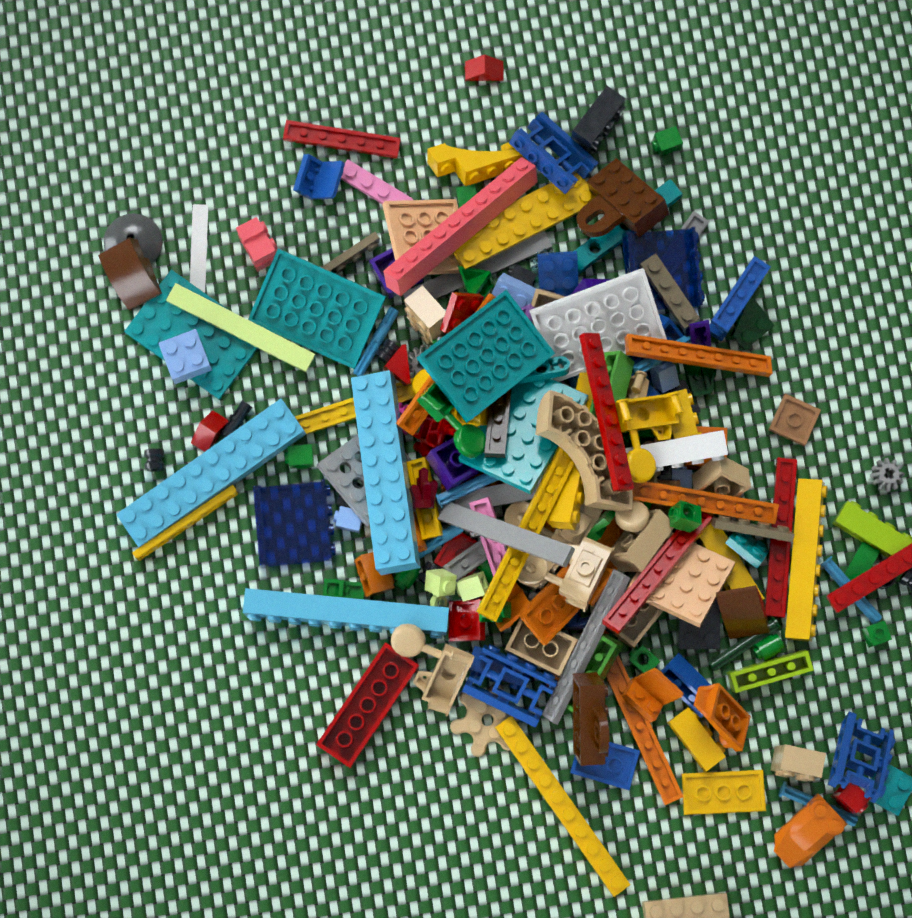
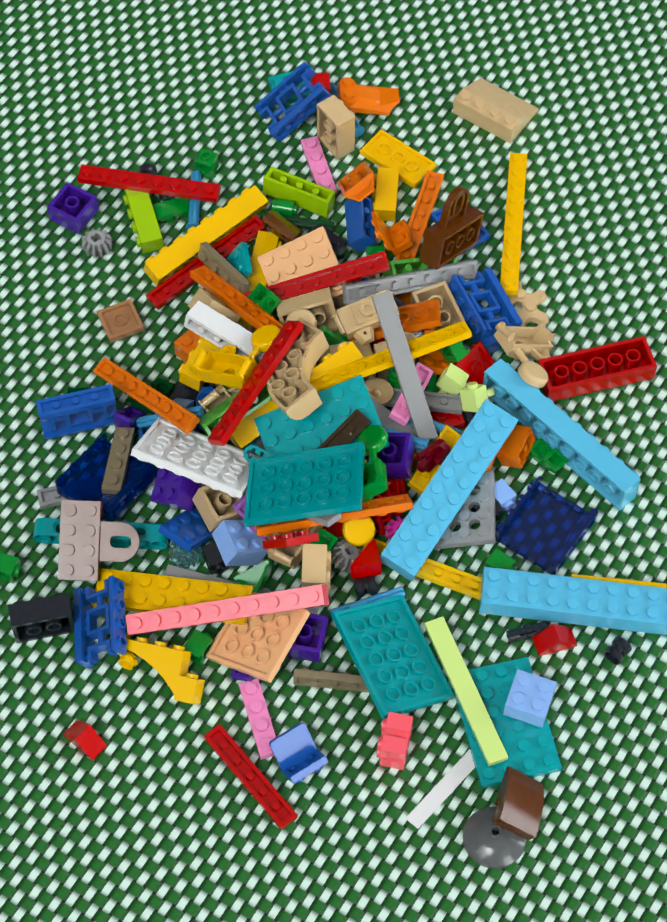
camera: 135 degrees left, 20 degrees down
none -> bright pink plate [301,136,337,194]

